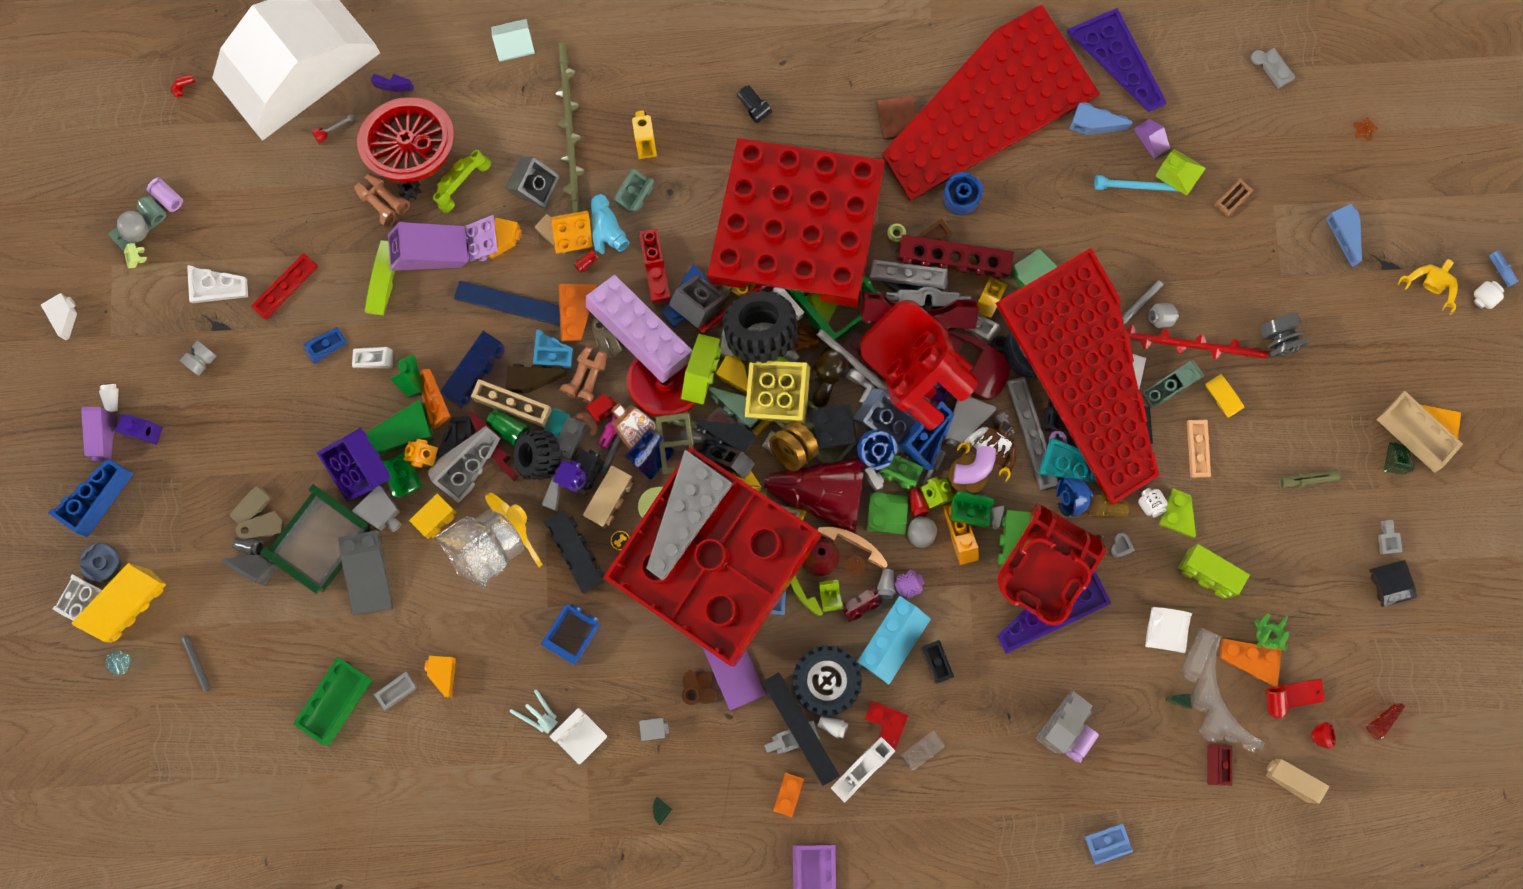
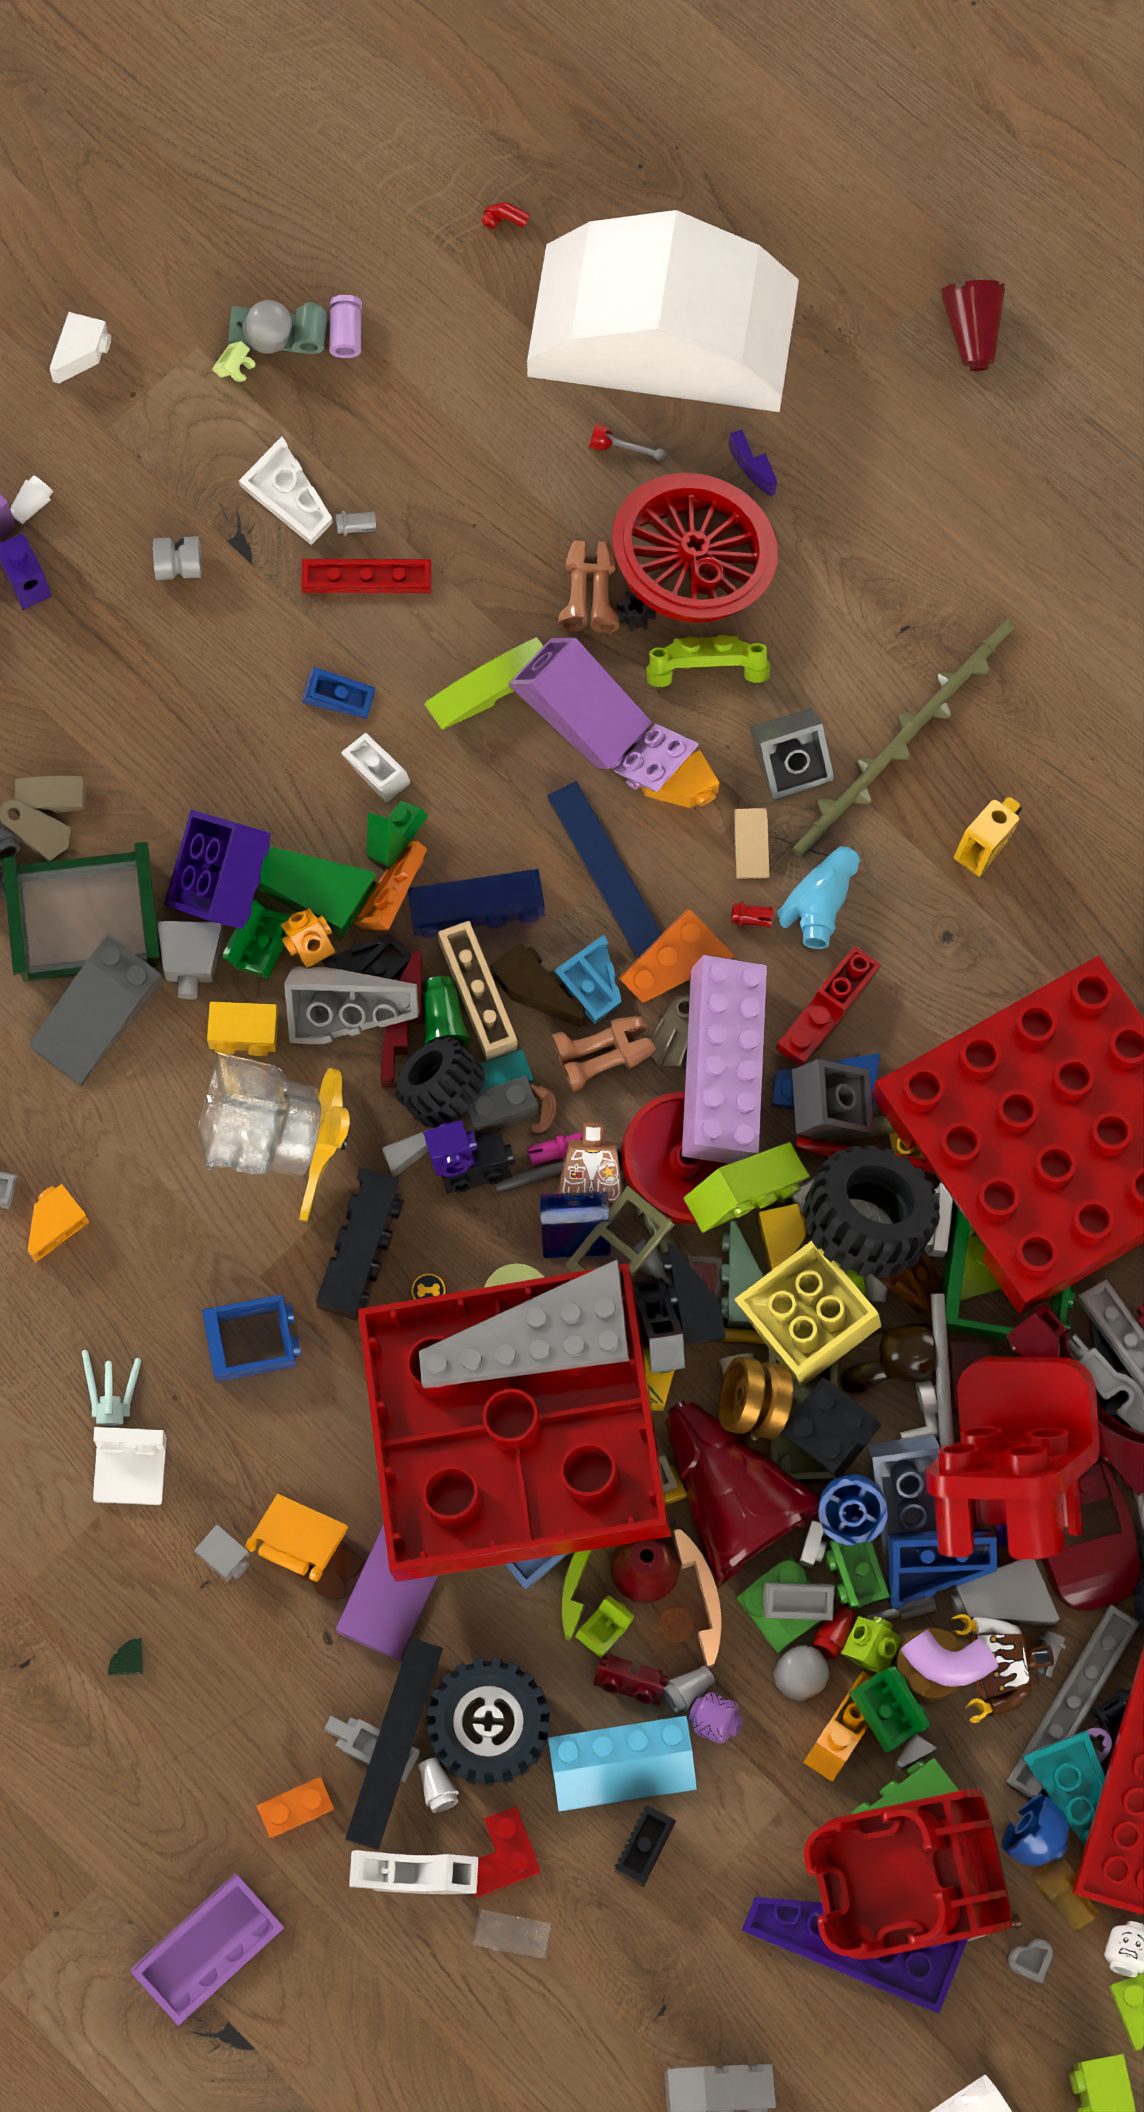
camera: 45 degrees right, 5 degrees down
light aqua slope [491,19,535,62] -> none
light orange plate [550,211,593,254] -> none
tan brick [583,465,634,529] -> none
red brick [586,393,617,425] -> none
sand green bracket [612,168,654,213] -> none
none -> light orange piece [245,1494,348,1582]
none -> light grey pin [335,511,376,536]
none -> light grey tile [762,1582,834,1621]

